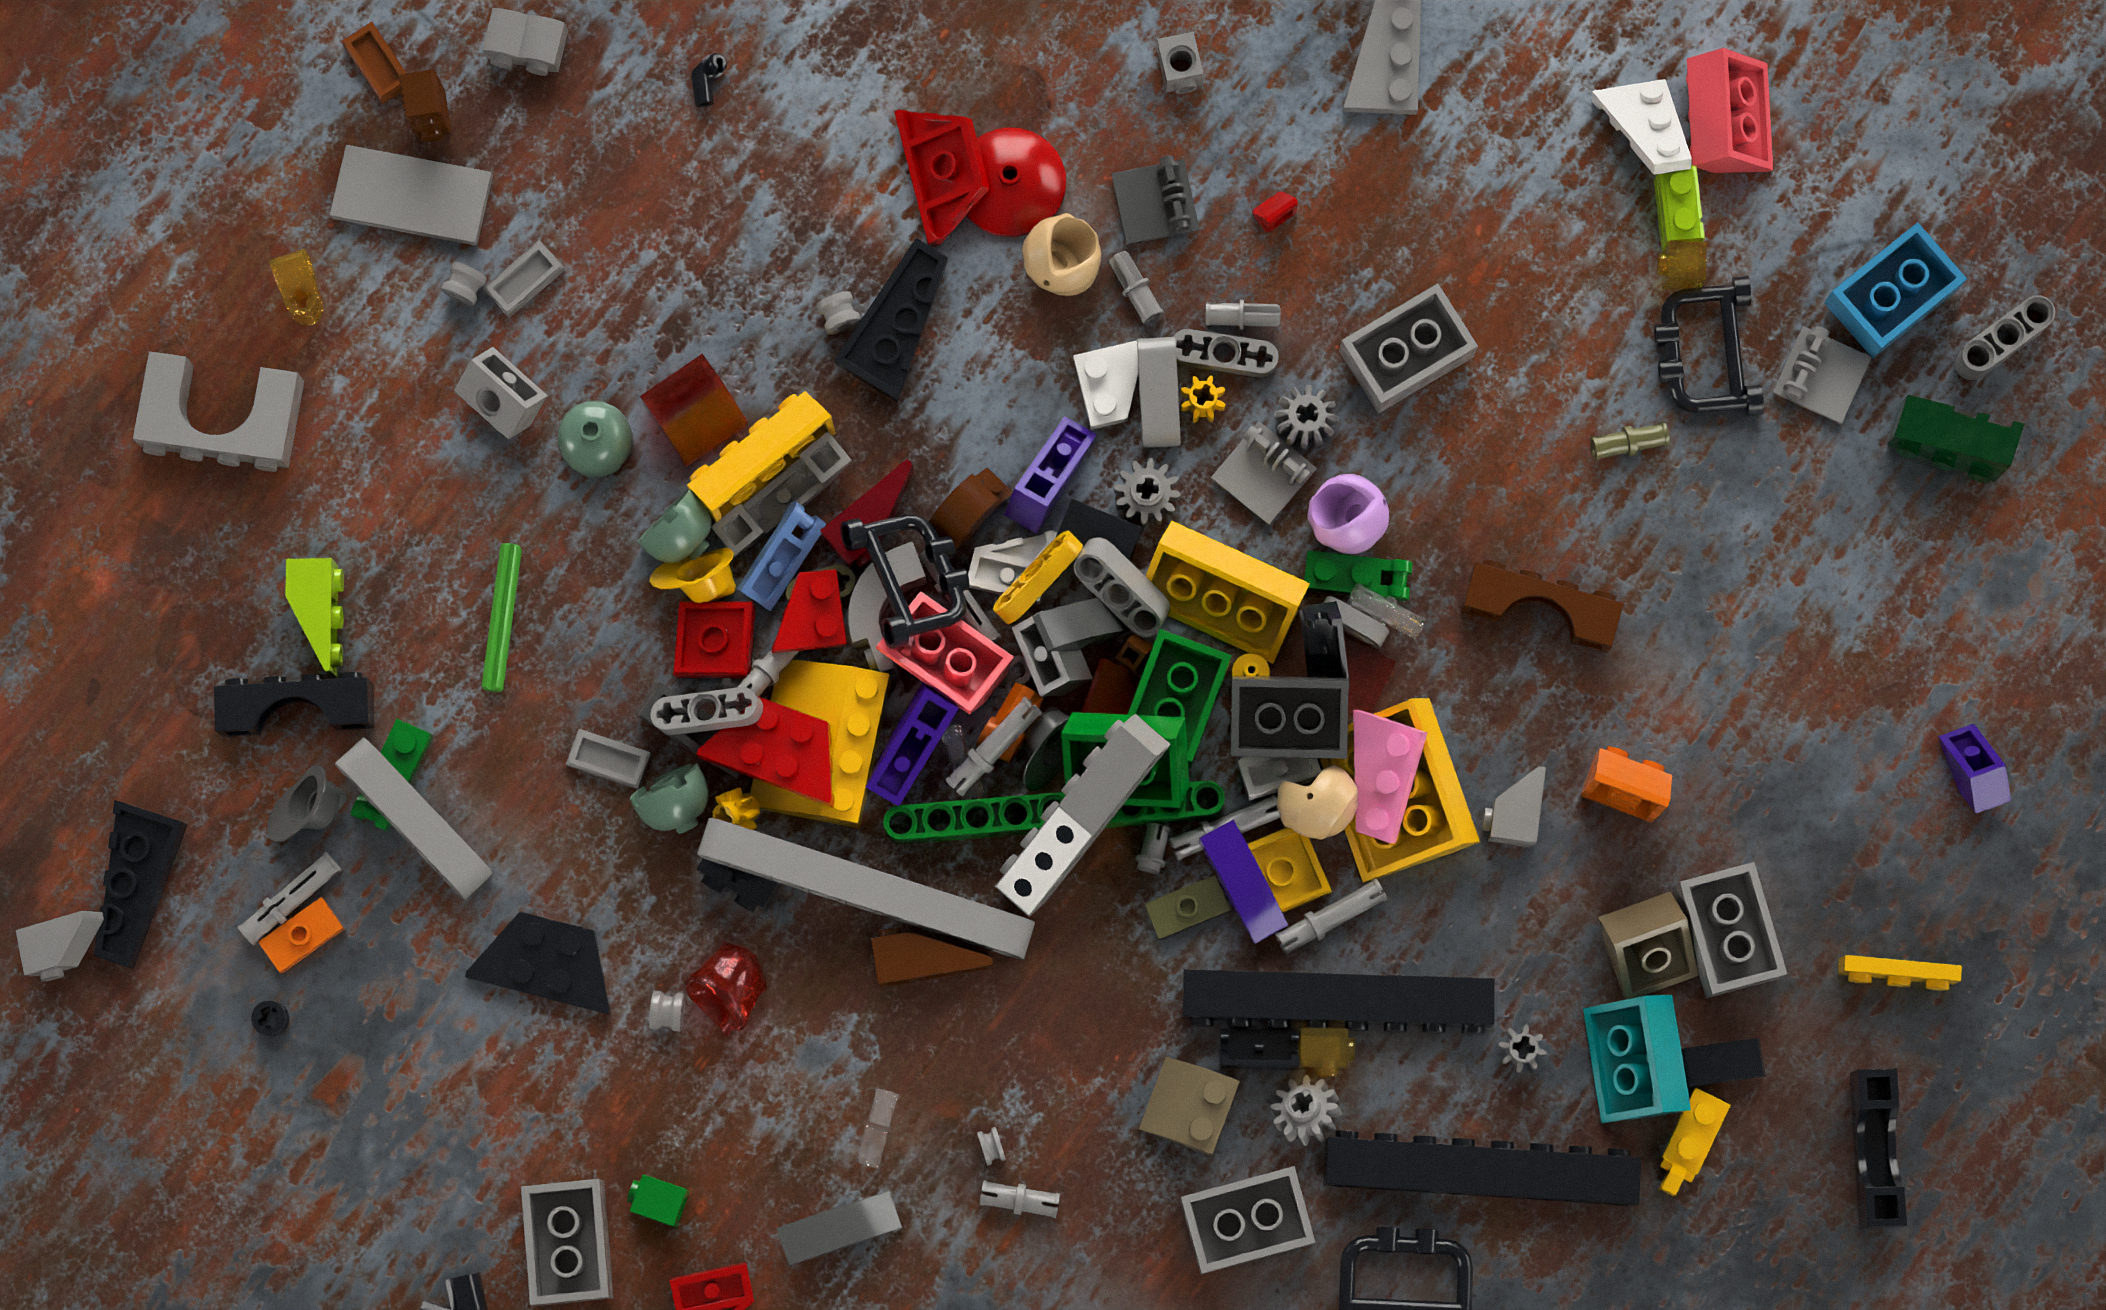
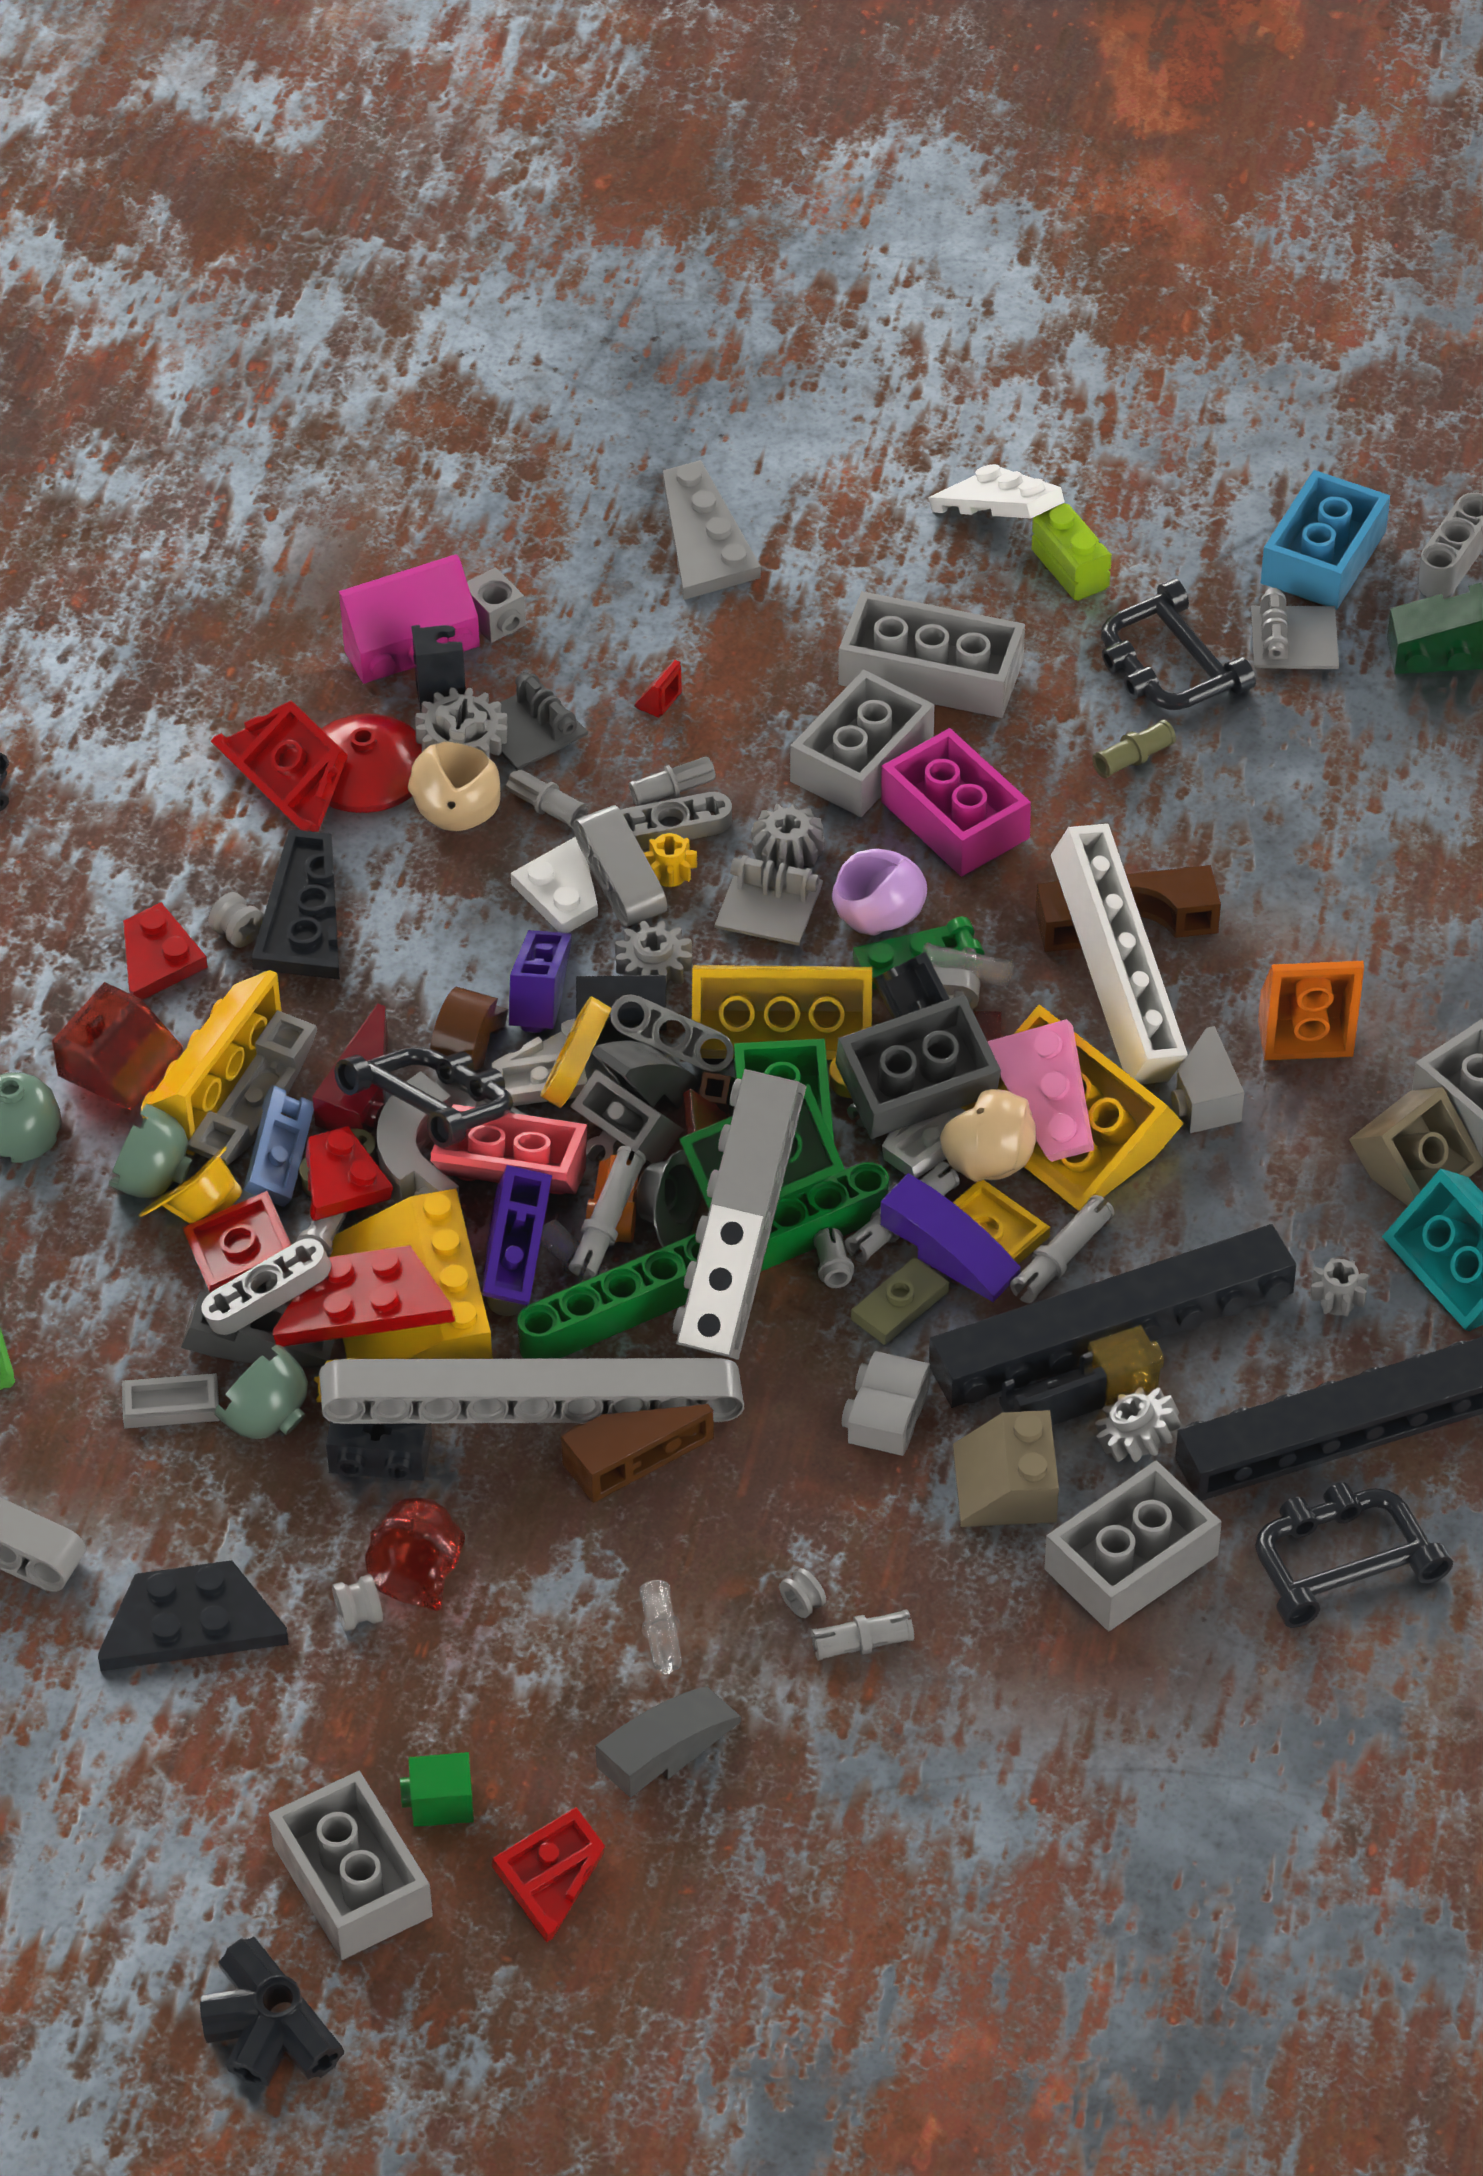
camera: 25 degrees left, 30 degrees down
clear yellow brick [1657,241,1707,290] -> none
coral slope [1686,48,1773,173] -> none
none -> red wing [123,902,208,1004]
none -> dark pink slope [339,554,480,684]
none -> black hinge [411,625,466,713]
none -> light grey gear [416,688,508,758]
none -> light grey brick [838,591,1025,718]
none -> light grey brick [842,1351,930,1456]
none -> dark pink brick [881,728,1031,877]
none -> white brick [1051,824,1188,1084]

